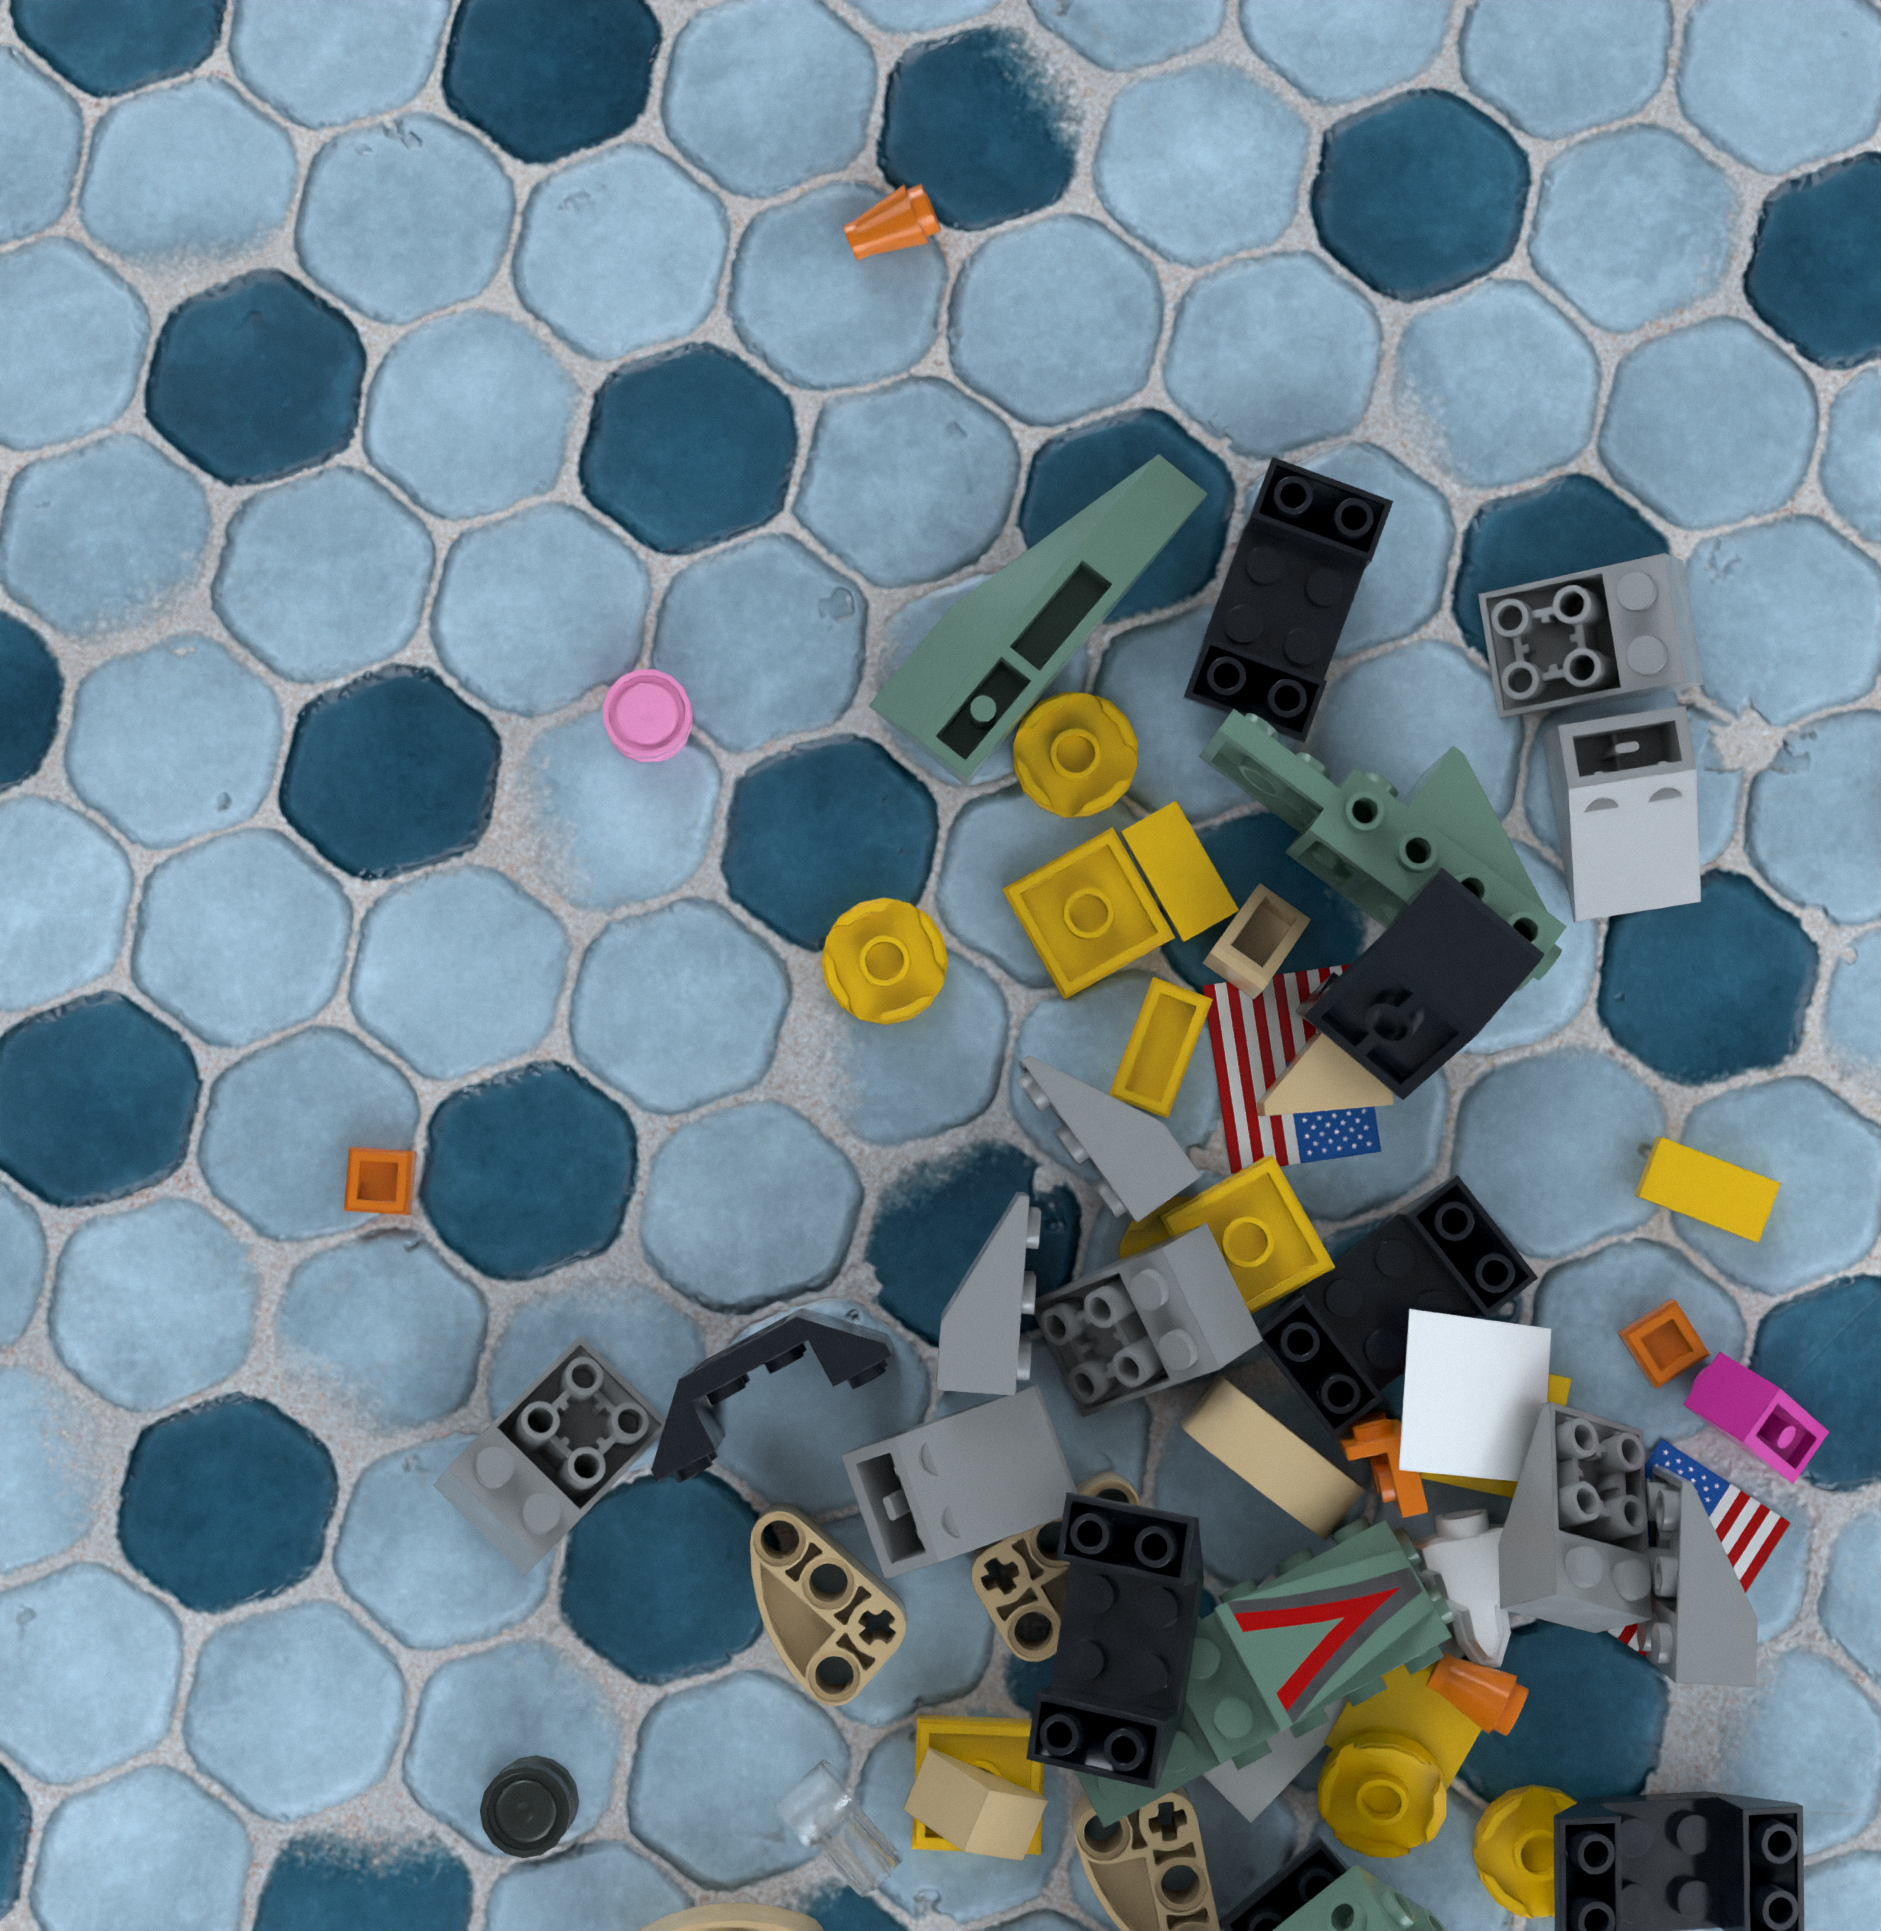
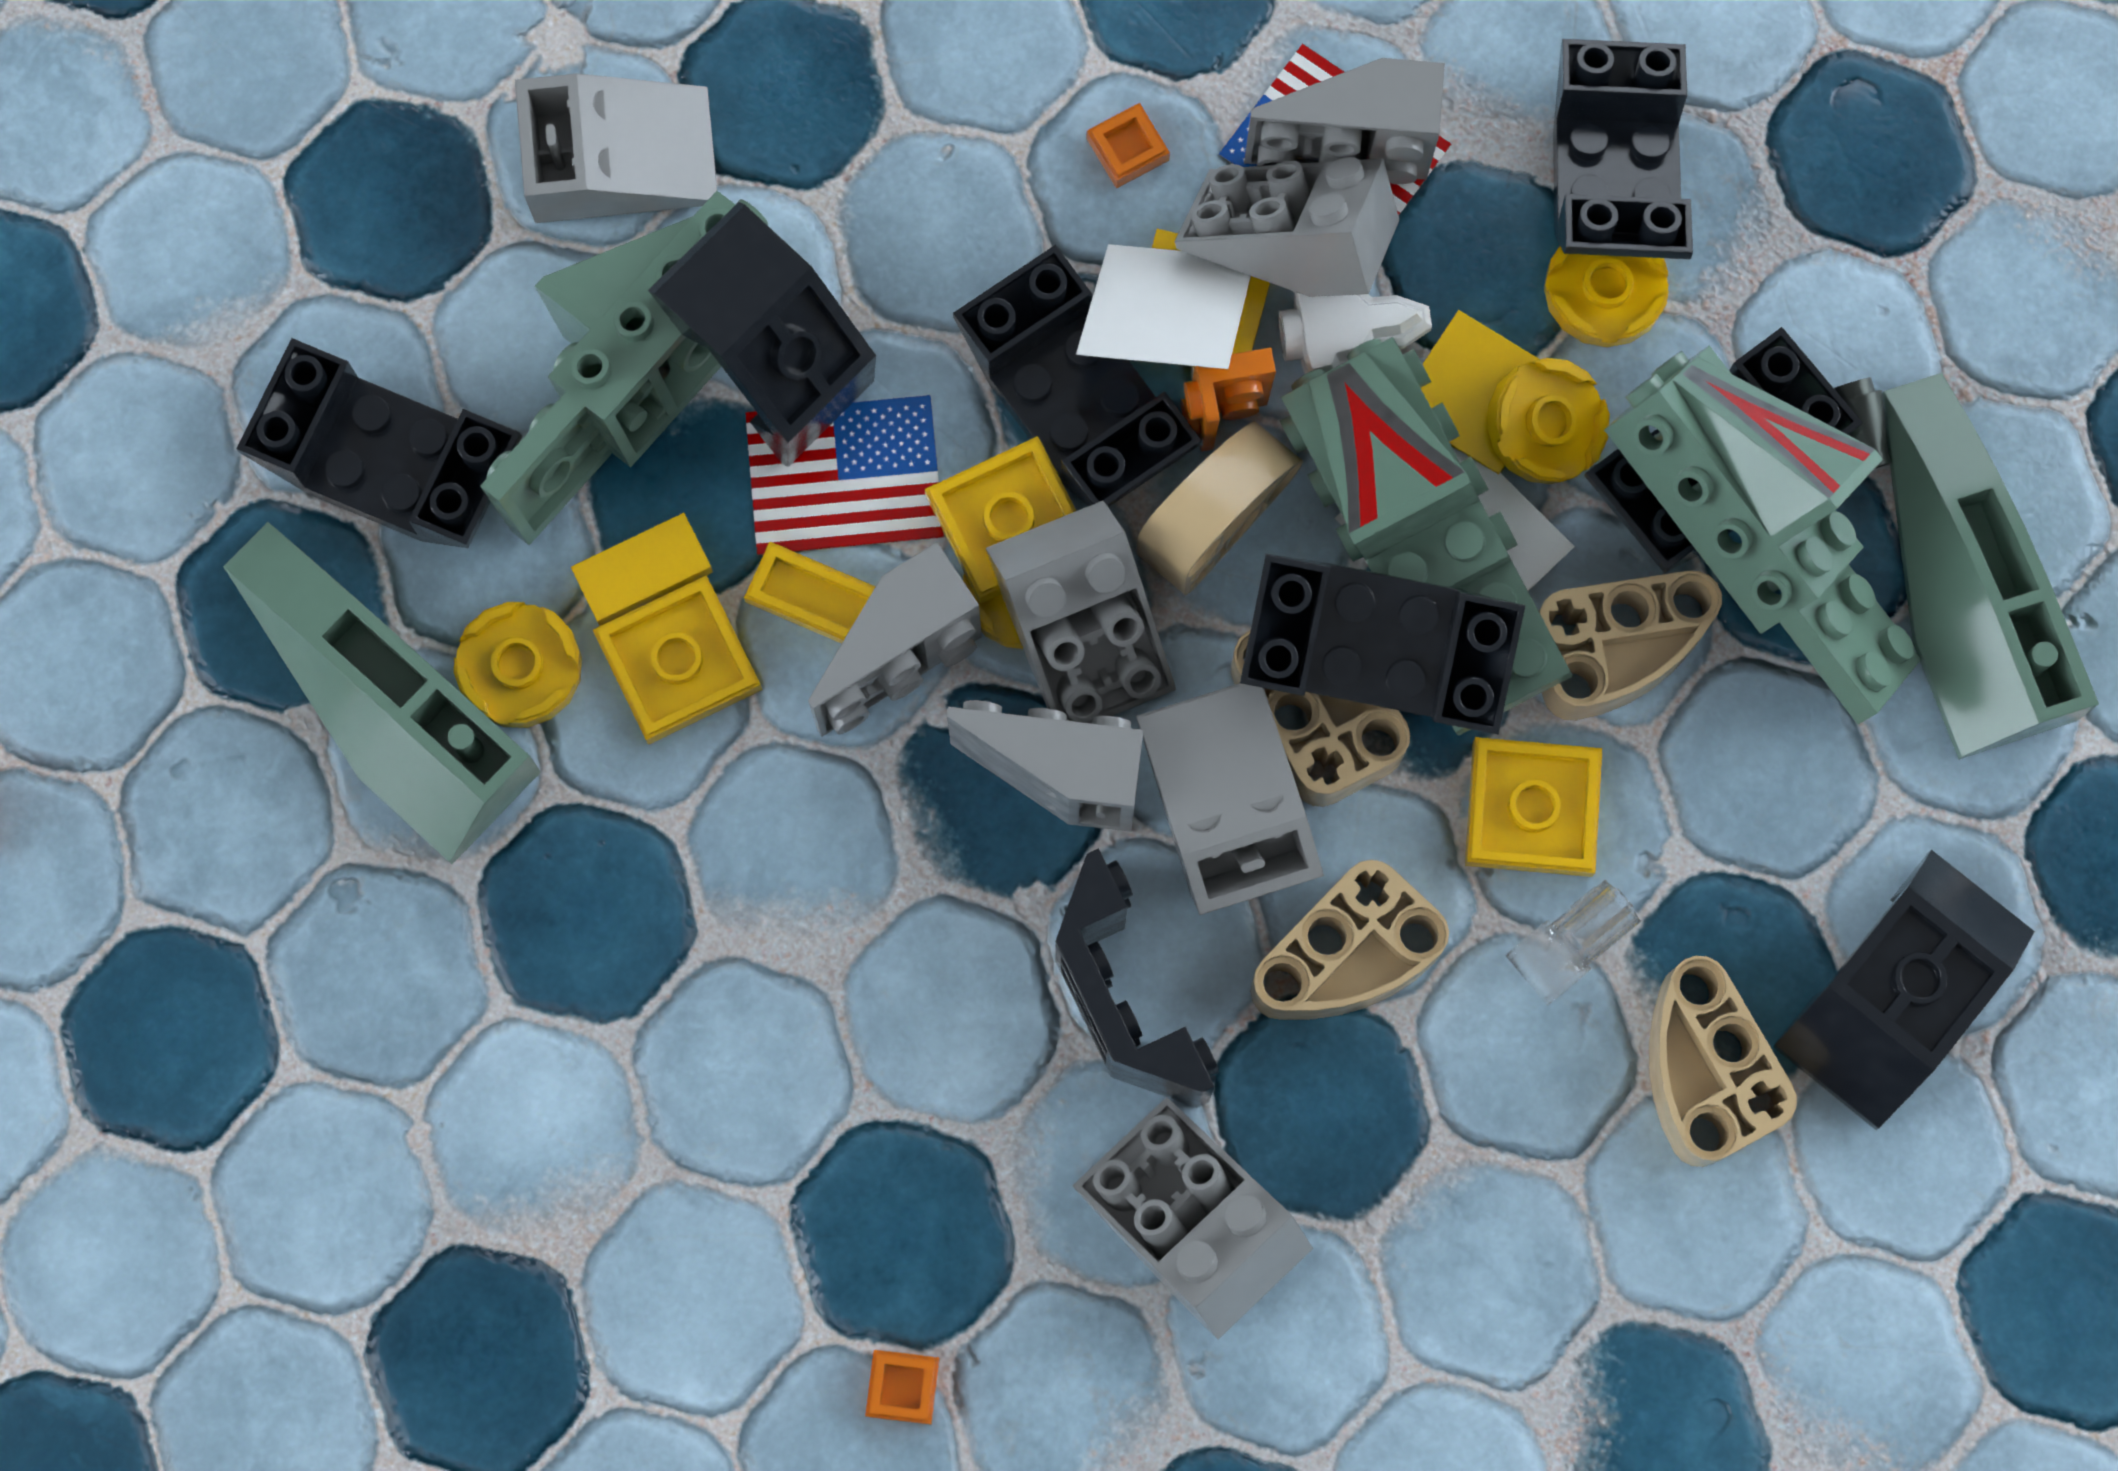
camera: 90 degrees left, 10 degrees down
pearl dark grey wheel [480,1755,579,1858] -> none
bright pink wheel [603,669,693,763] -> none
yellow tile [821,898,948,1025] -> none
tan slope [903,1747,1048,1861] -> none
tan slope [1203,883,1311,999] -> none
tan slope [1257,1033,1394,1116] -> none
orange cone [1426,1651,1529,1736] -> none
light grey slope [1478,553,1704,719] -> none
yellow tile [1634,1137,1781,1243] -> none
dark pink slope [1683,1351,1829,1484] -> none

